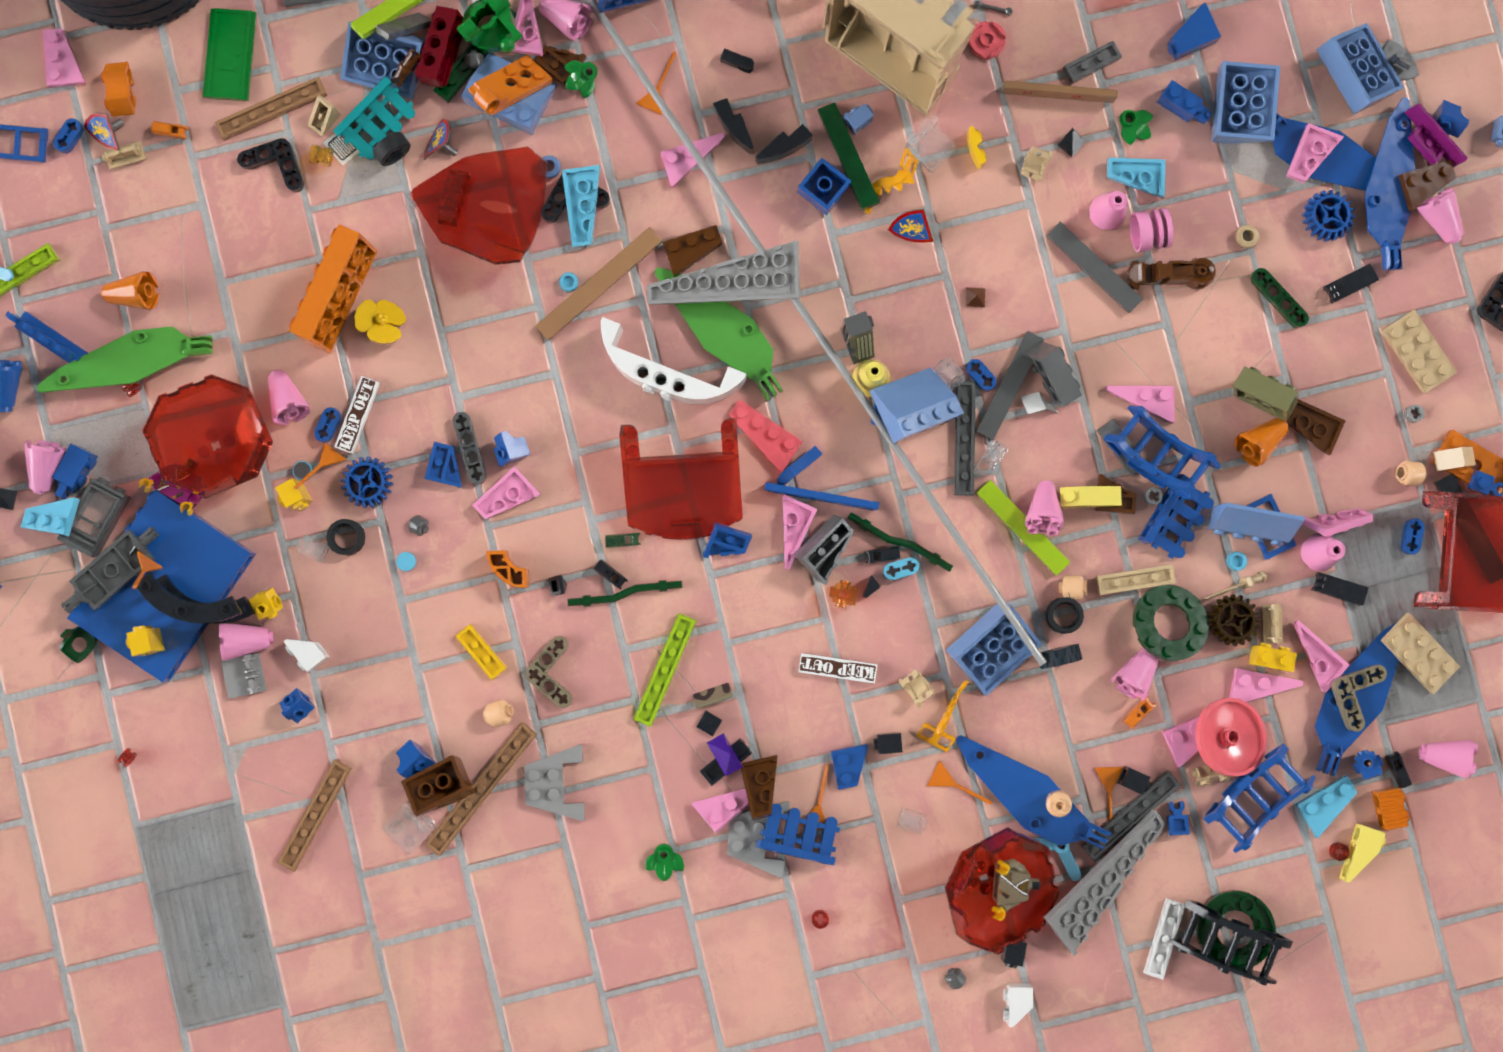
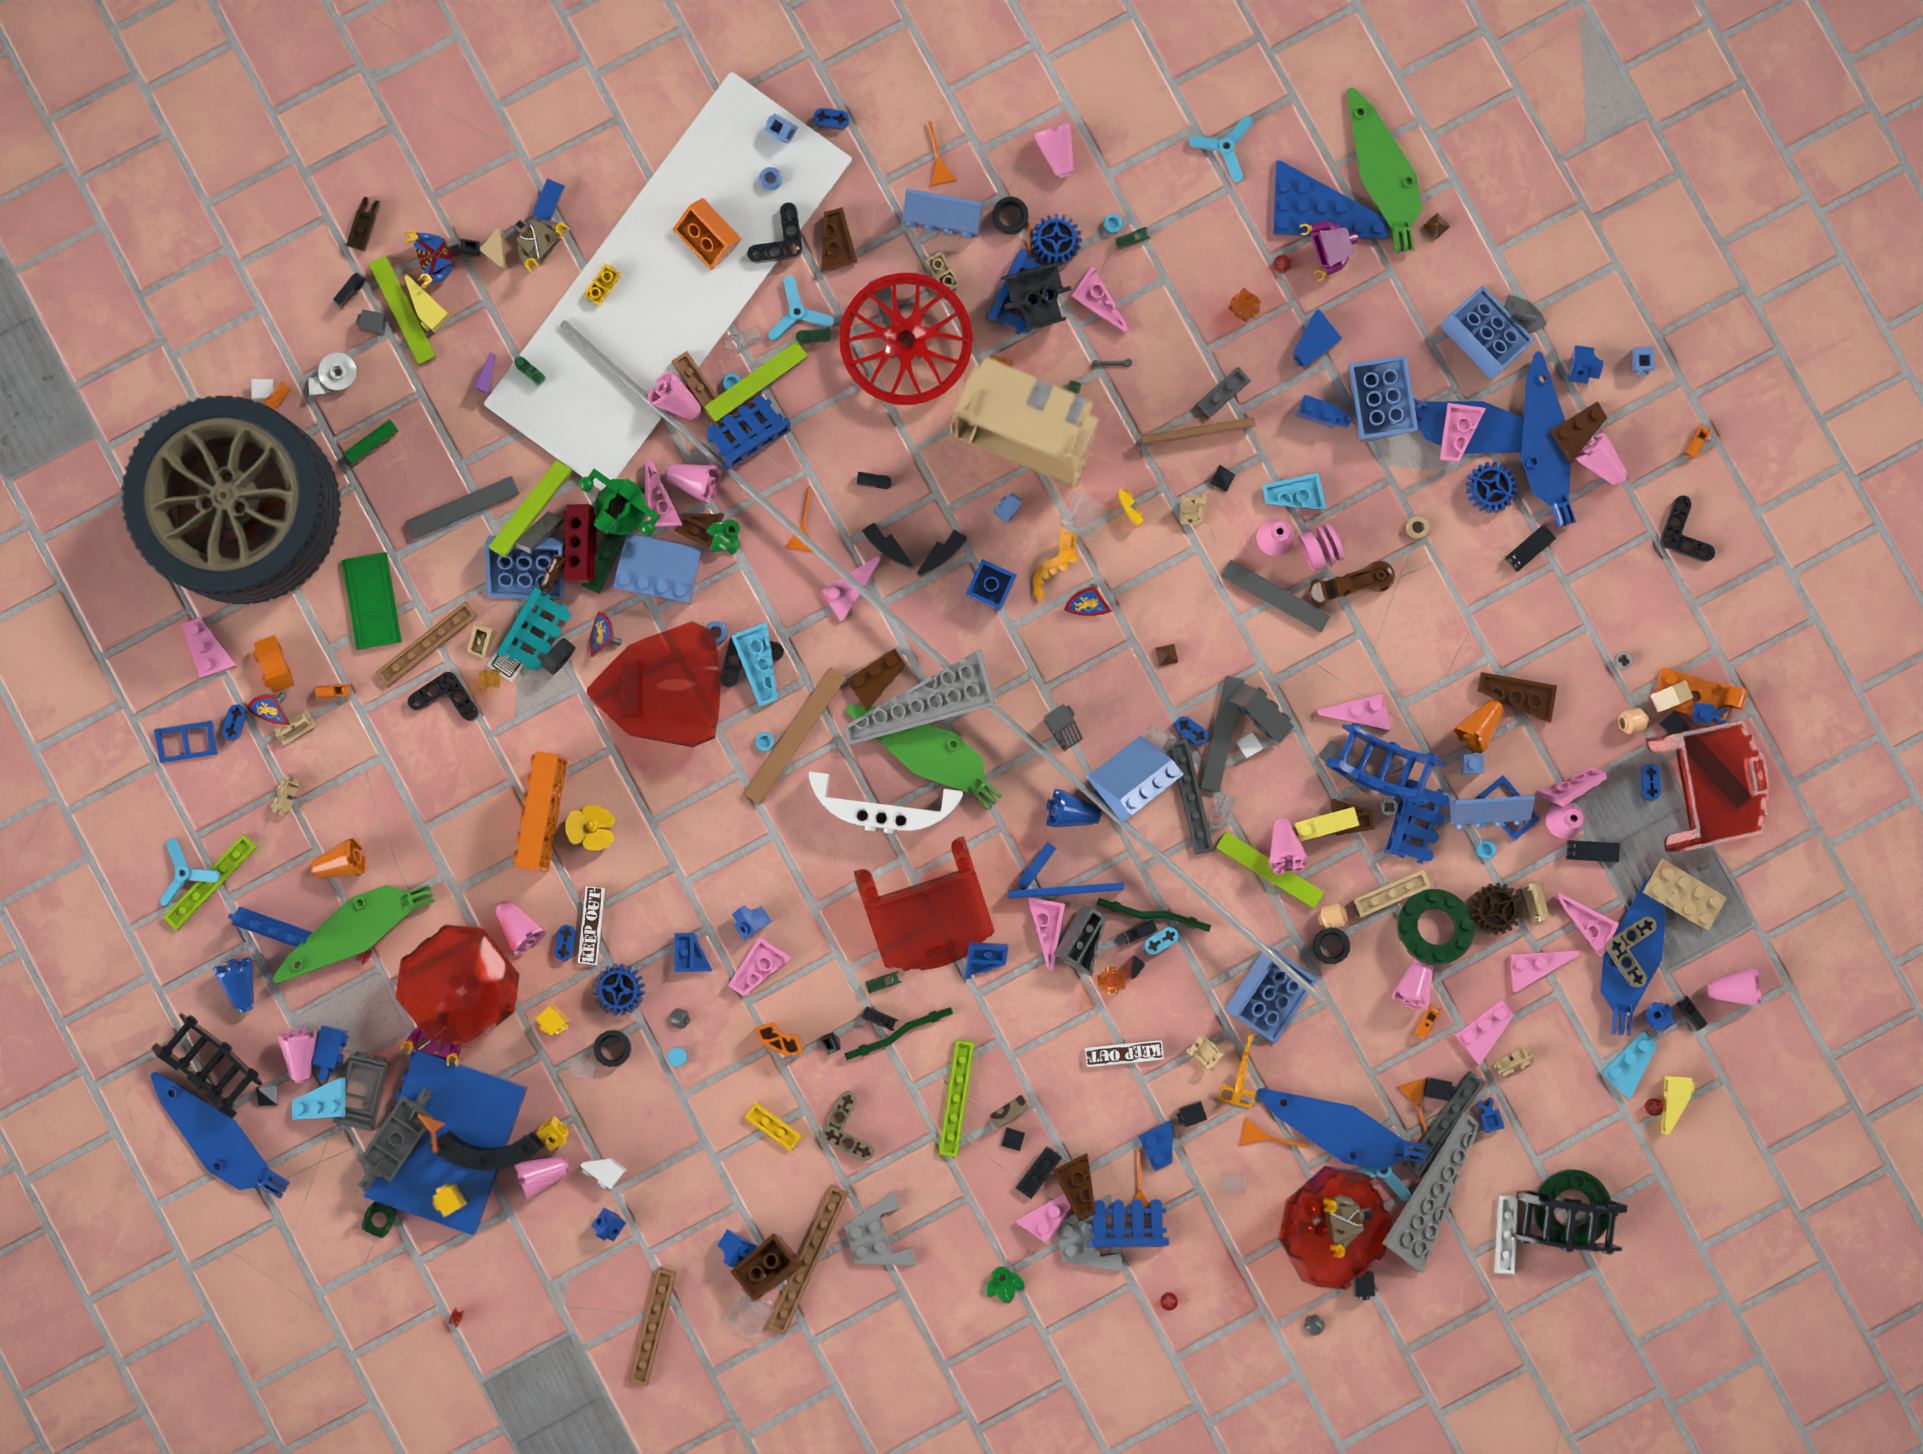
camera: 10 degrees left, 0 degrees up
light grey hinge [221,653,267,699] -> none
tile [292,461,313,480] -> none
orange piece [294,443,348,489] -> none
dark grey beam [453,412,487,484] -> none
dark grey piece [464,50,484,69] -> none
orange hinge [468,54,552,116] -> none
light nougat head [483,700,514,727] -> none
dark purple slope [707,733,743,776] -> none
coral wing [729,399,803,473] -> none
dark green tile [818,102,880,211] -> none
light yellow cone [852,359,890,397] -> none
coral tile [968,21,1006,59] -> none
white slope [1003,983,1033,1027] -> none
black wheel [1040,644,1082,669] -> none
light nougat head [1046,790,1072,817] -> none
green plate [1119,110,1153,145] -> none
coral dish [1196,698,1267,777] -> none
blue fence [1203,743,1316,853] -> none
tan sword [1204,571,1267,599] -> none
olive brick [1233,366,1298,422] -> none
yellow brick [1249,643,1297,672] -> none
dark green beam [1250,268,1309,328] -> none
orange brick [1372,787,1410,831] -> none
tan plate [1380,309,1457,394] -> none
magenta bracket [1405,103,1468,167] -> none
none -> tan hinge [270,775,300,816]
none -> blue cone [1046,789,1101,827]
none -> medium blue brick [1460,754,1484,775]

